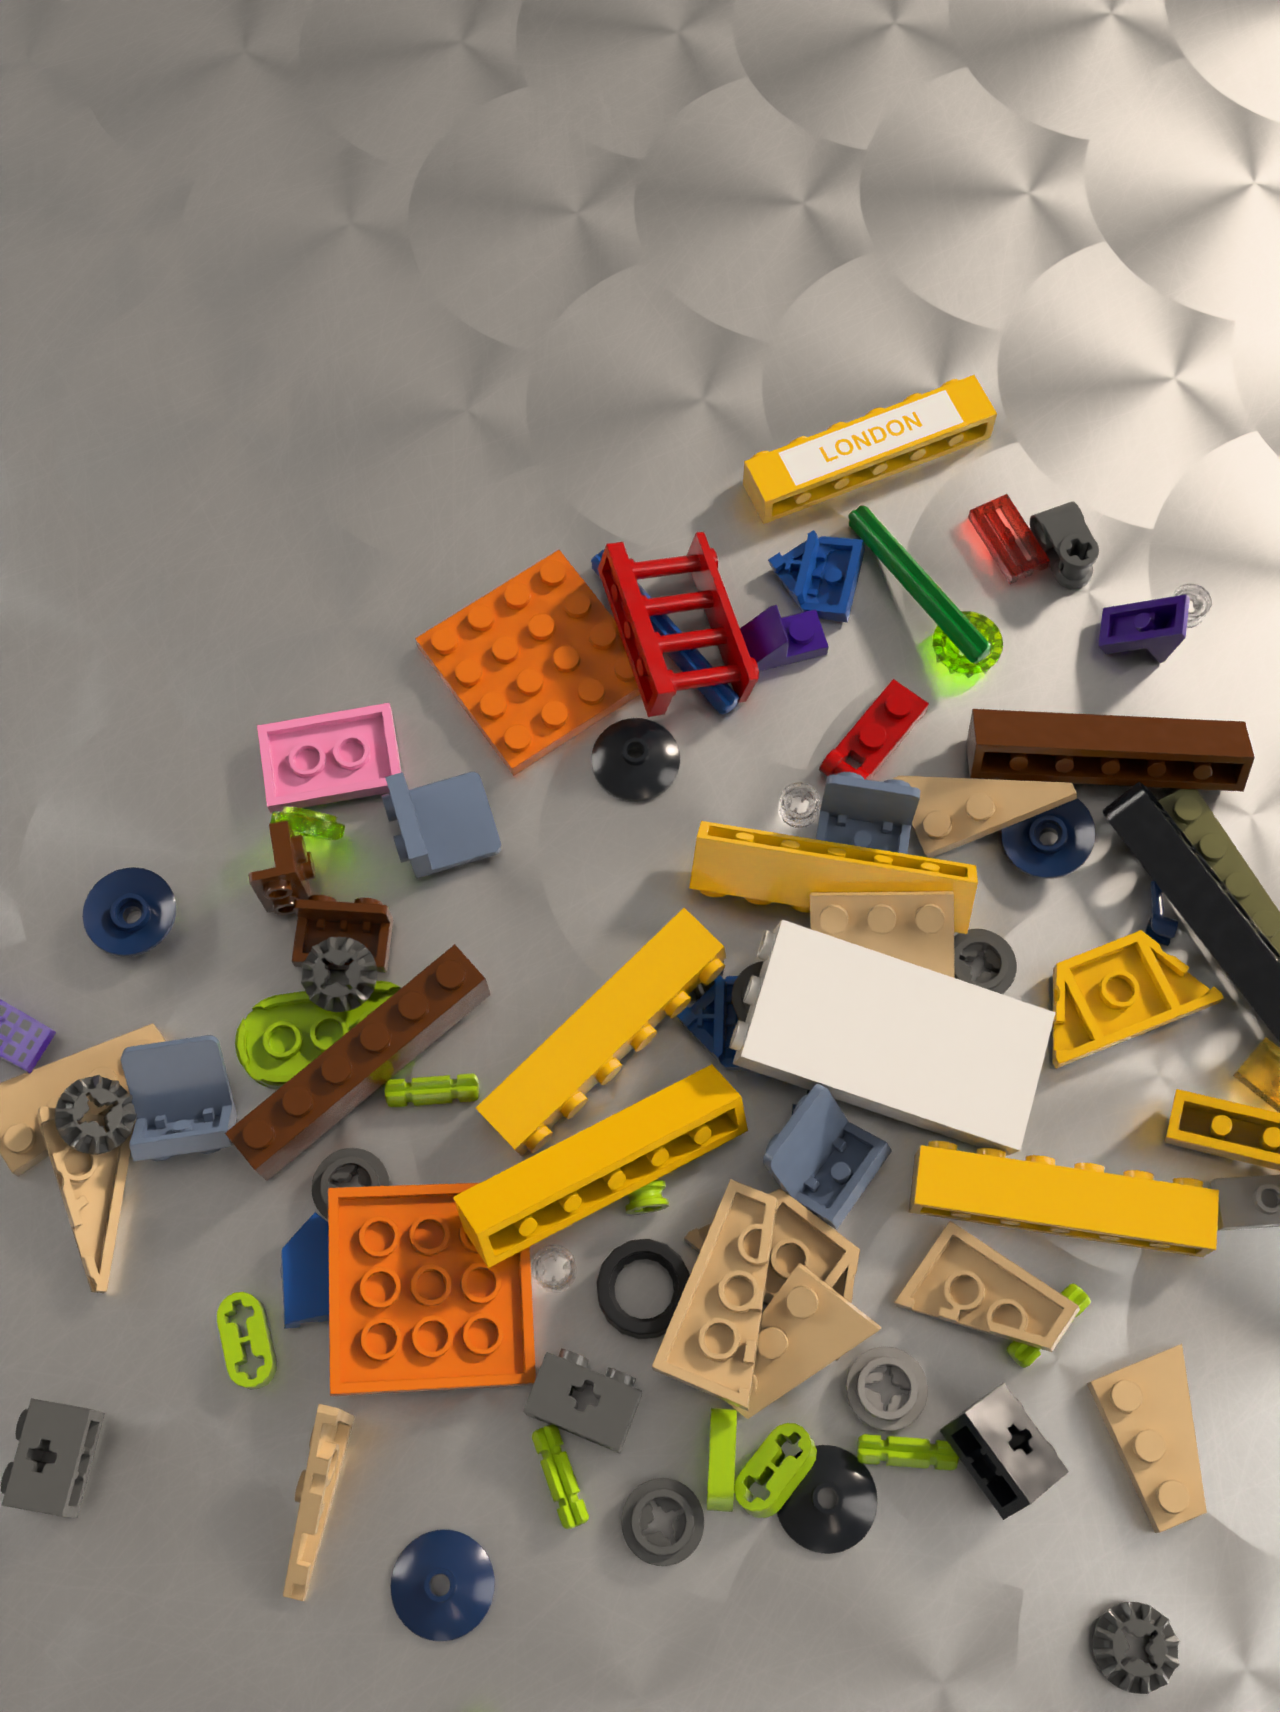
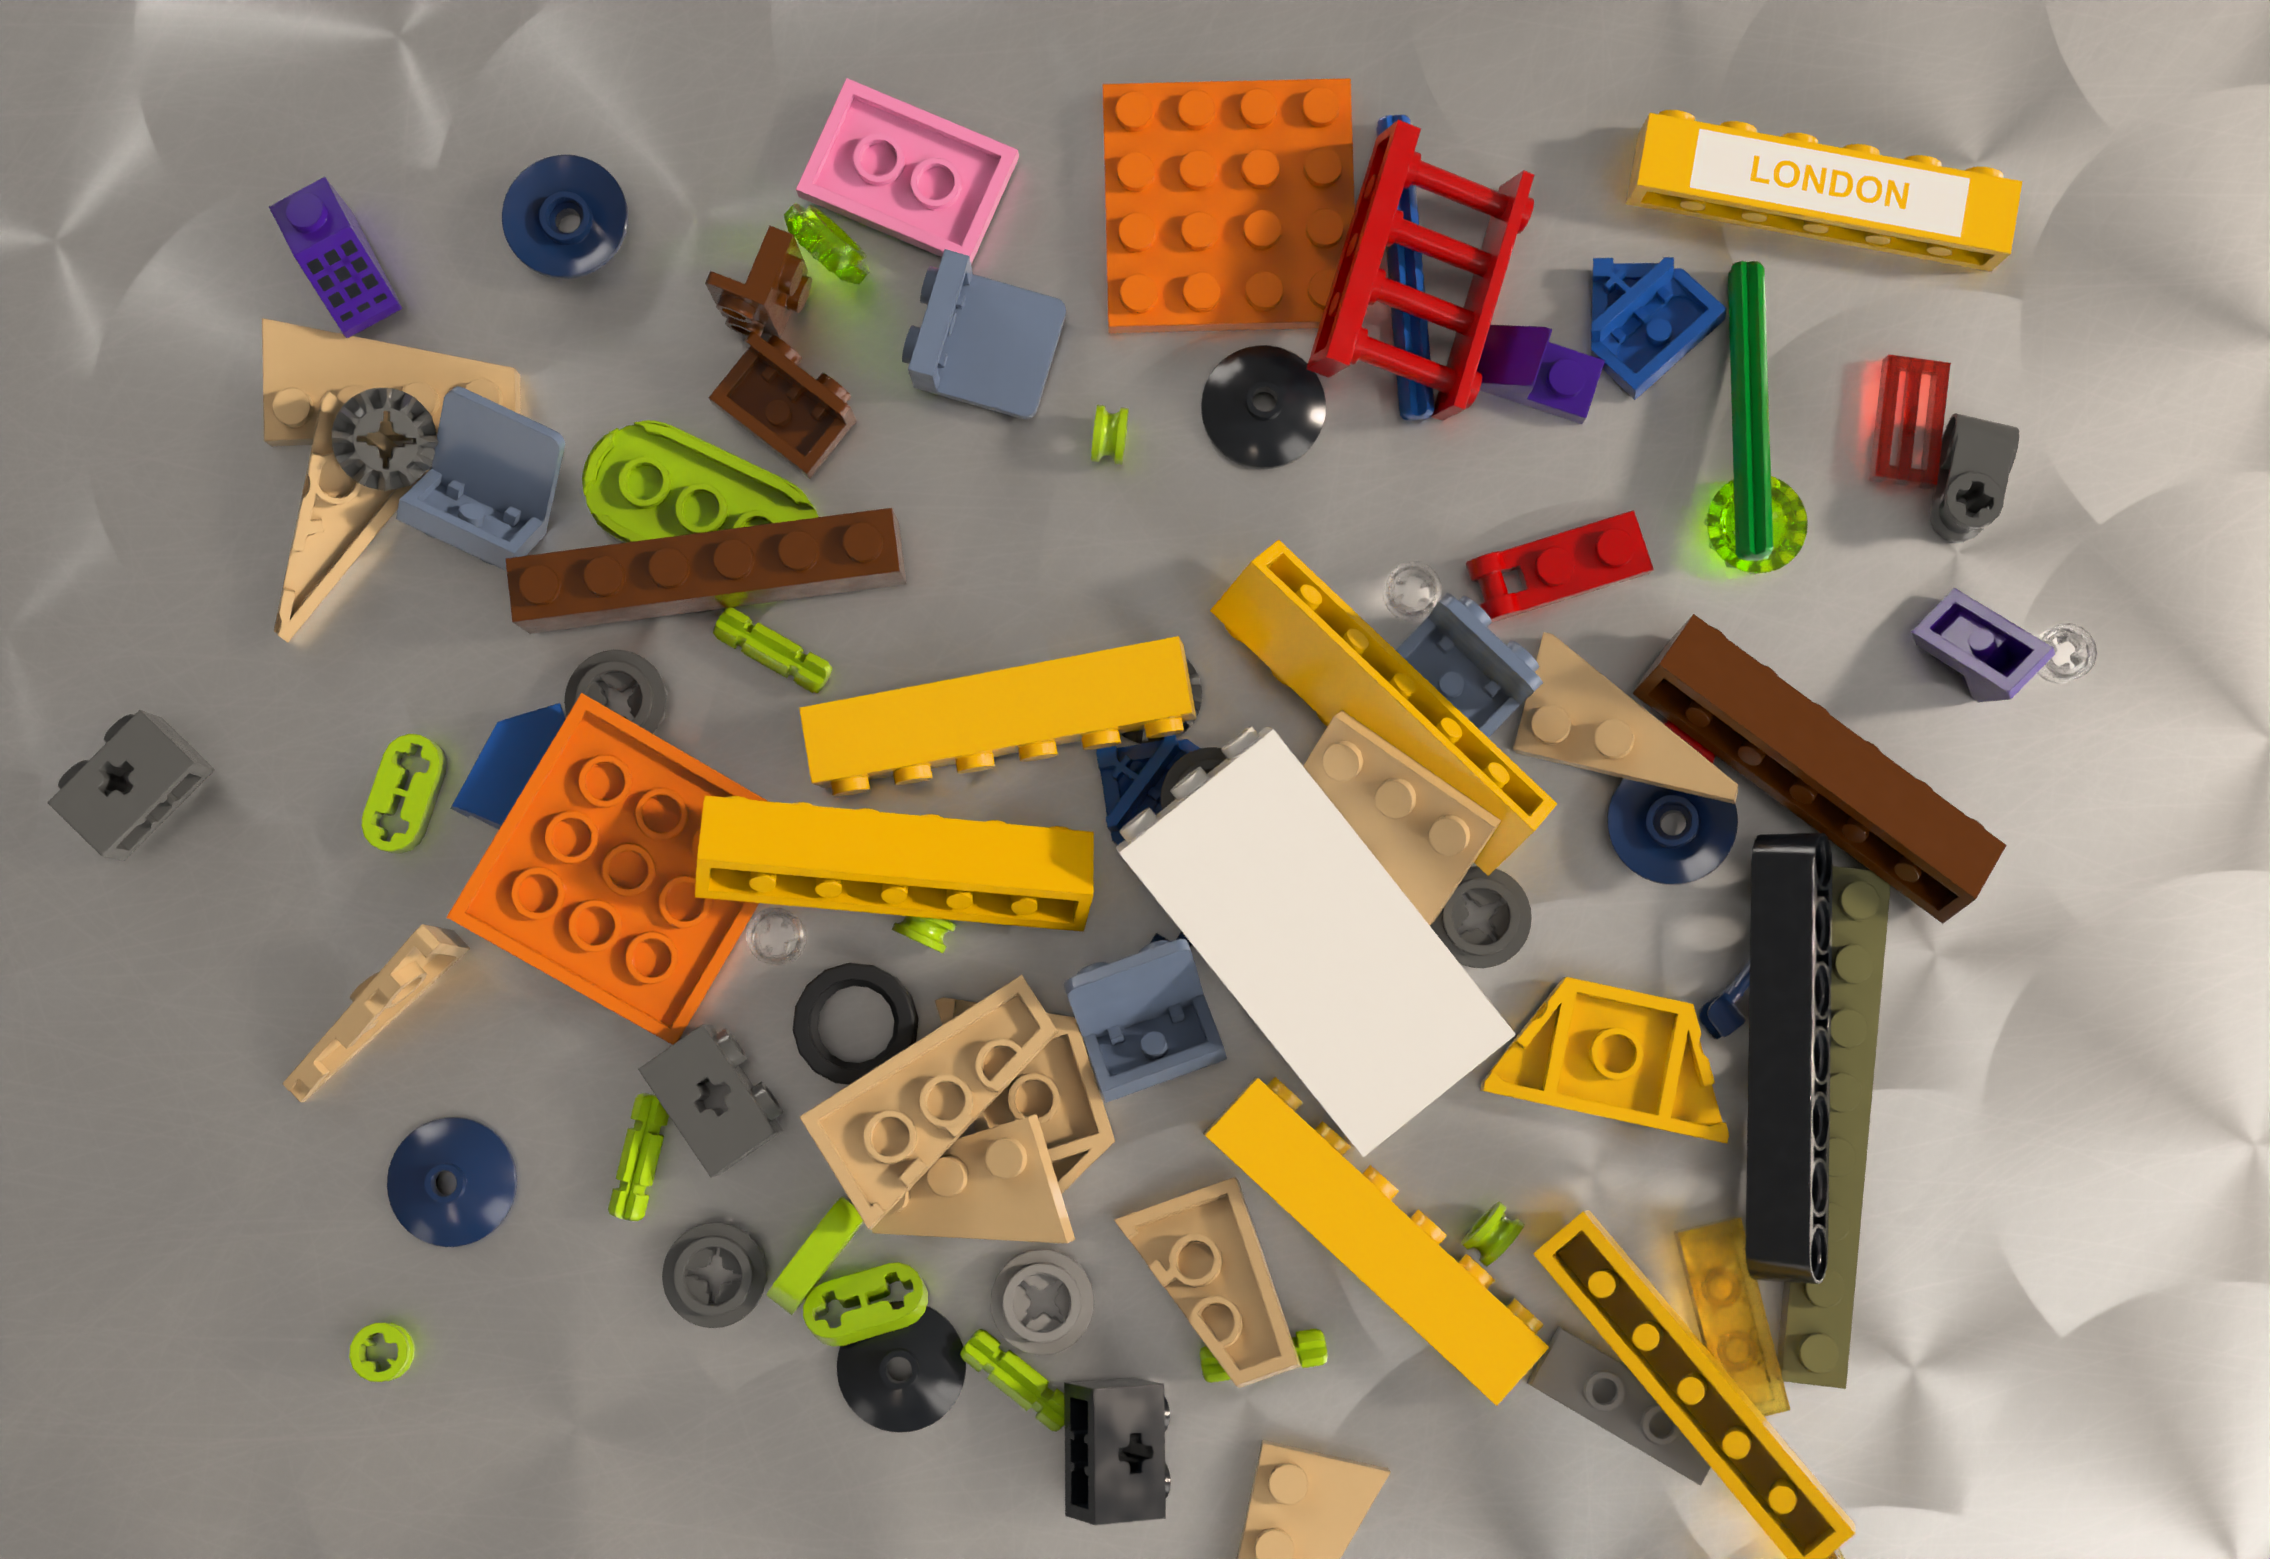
camera: 30 degrees right, 15 degrees up
dark grey gear [301,937,377,1012] -> none
none -> lime bush [1091,405,1129,465]
none -> lime bush [1461,1202,1525,1267]

